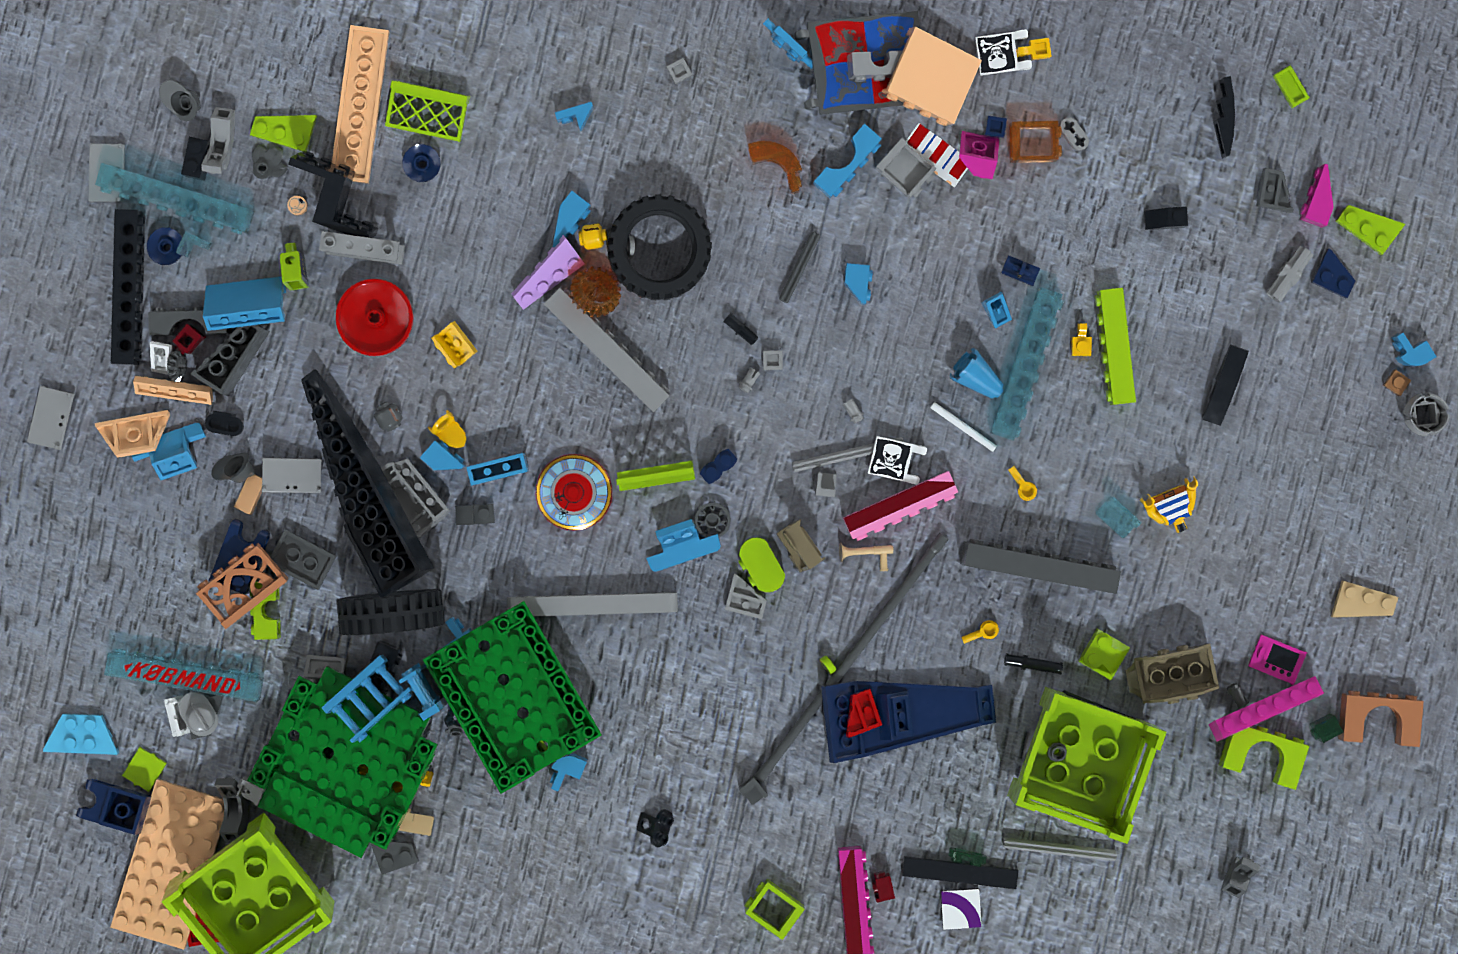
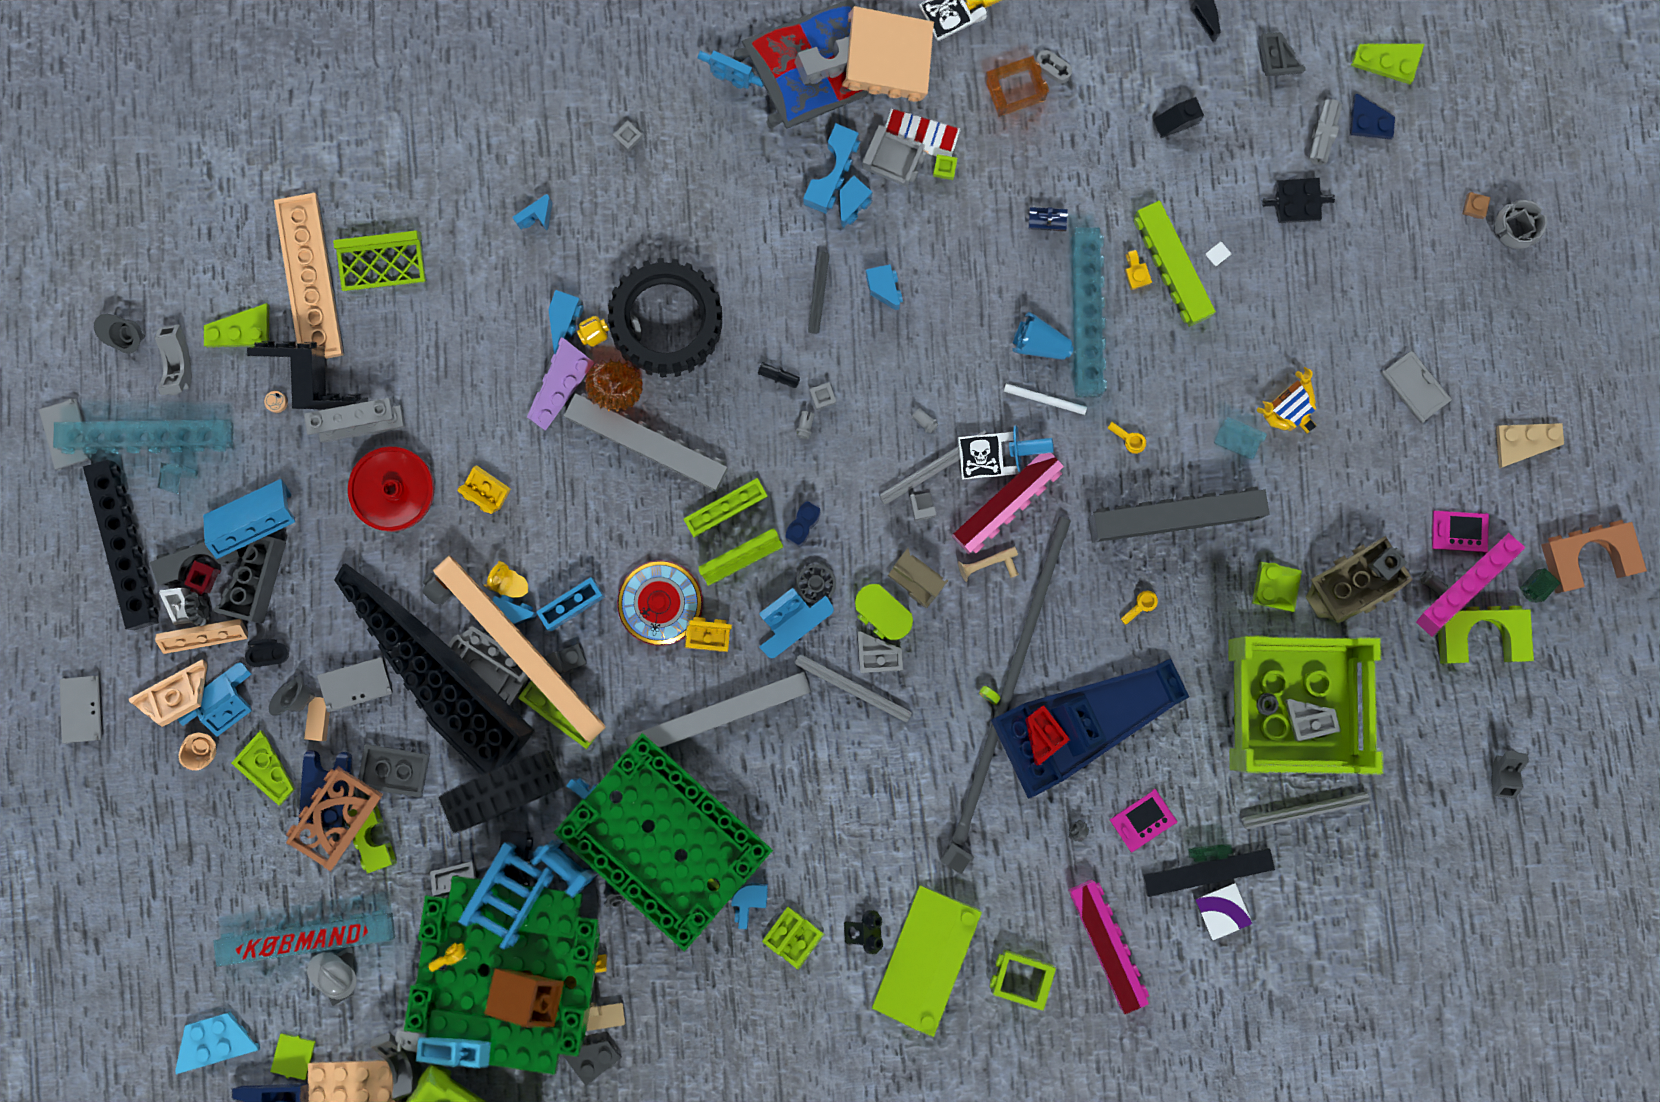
camera: 15 degrees left, 5 degrees down
dark blue dish [147,227,184,265] -> none
white hinge [164,695,190,737] -> none
black brick [181,136,210,181] -> none
dark grey plate [252,145,288,179] -> none
lime torso [280,243,309,291] -> none
dark blue dish [402,144,441,182] -> none
clear orange arch [747,141,802,195] -> none
dark red brick [872,871,895,903] -> none
dark pink slope [959,131,999,179] -> none
dark azure slope [981,292,1012,328] -> none
dark blue plate [984,116,1007,138] -> none
black pin [1004,653,1063,675] -> none
black slope [1202,344,1249,426] -> none
dark pink slope [1300,164,1334,228] -> none
dark azure brick [1391,333,1437,367] -> none
none -> light nougat hair [179,733,216,771]
none -> lime wing [231,730,296,806]
none -> medium azure slope [417,1038,491,1068]
none -> yellow plate [428,943,467,972]
none -> light nougat beam [433,555,606,742]
none -> dark orange slope [485,969,564,1027]
none -> lime plate [518,681,599,749]
none -> lime plate [683,478,768,538]
none -> yellow bracket [685,617,732,652]
none -> lime slope [762,907,825,969]
none -> light grey axle [795,655,911,722]
none -> dark azure slope [840,176,872,228]
none -> lime slope [872,885,982,1037]
none -> lime plate [933,154,958,180]
none -> dark azure piece [1009,425,1054,472]
none -> dark grey plate [1068,820,1089,842]
none -> dark pink container [1109,789,1178,853]
none -> white sticker [1206,242,1231,266]
none -> black plate [1262,178,1335,223]
none -> light grey wing [1285,699,1340,741]
none -> dark grey brick [1368,547,1408,581]
none -> light grey door [1381,350,1452,423]

